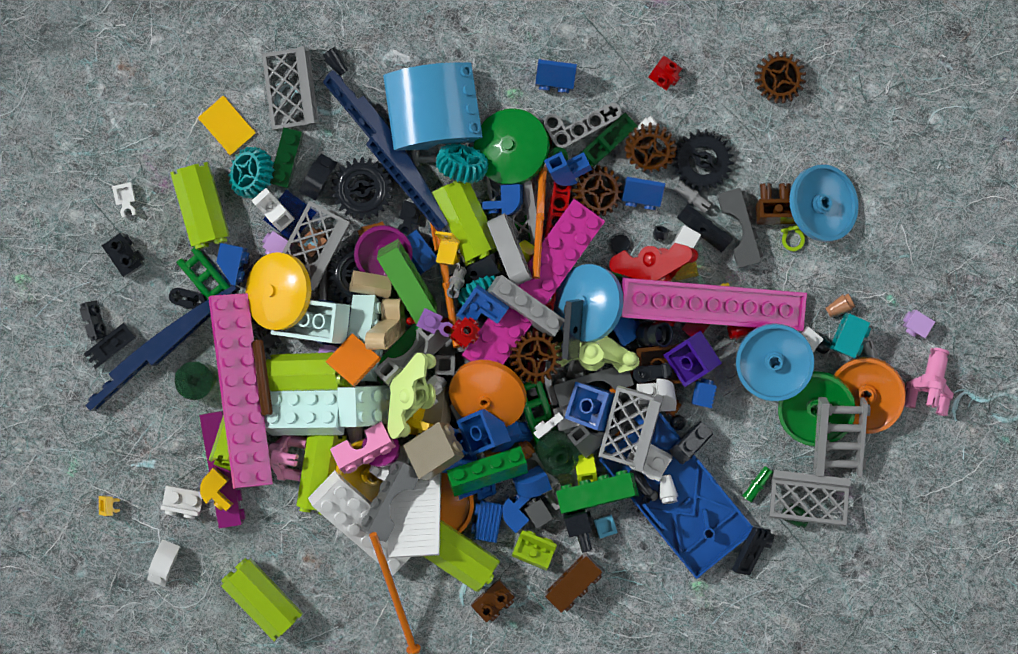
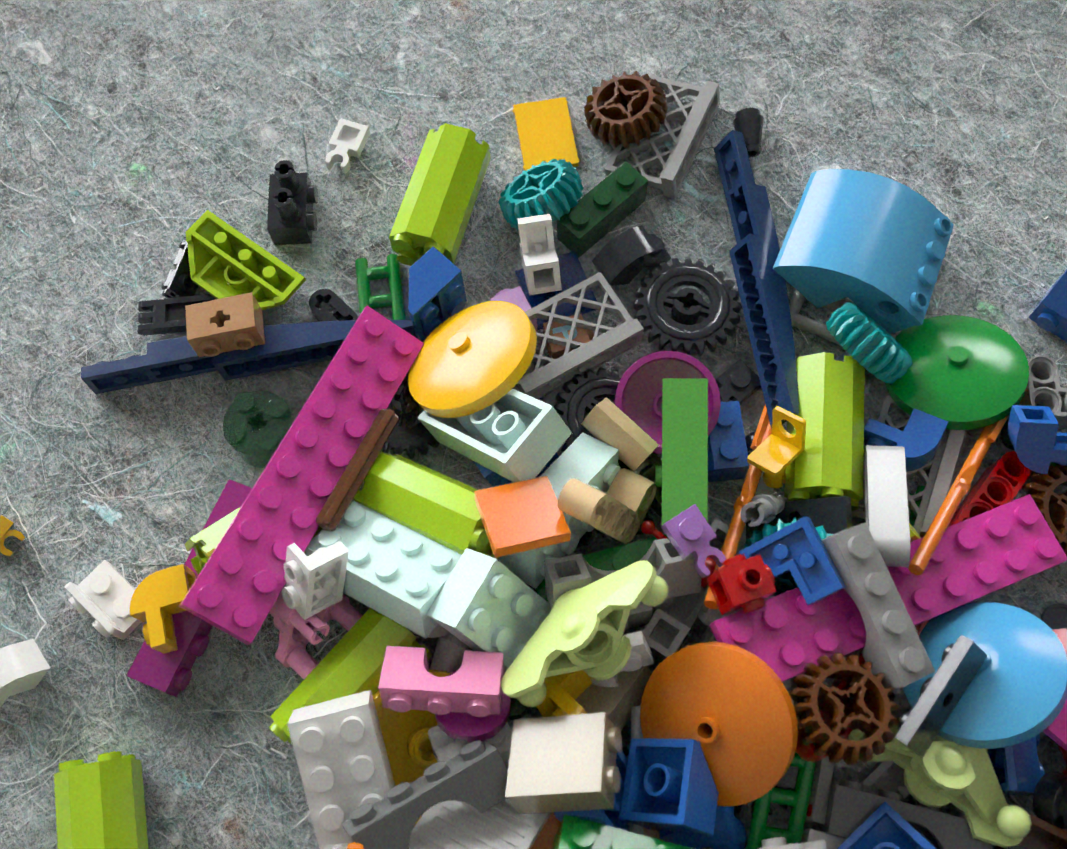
camera: 35 degrees right, 20 degrees down
none -> lime wedge [185,210,306,310]
none -> medium nougat brick [185,292,265,357]
none -> white bracket [281,541,349,620]
none -> reddish brown gear [584,70,668,149]

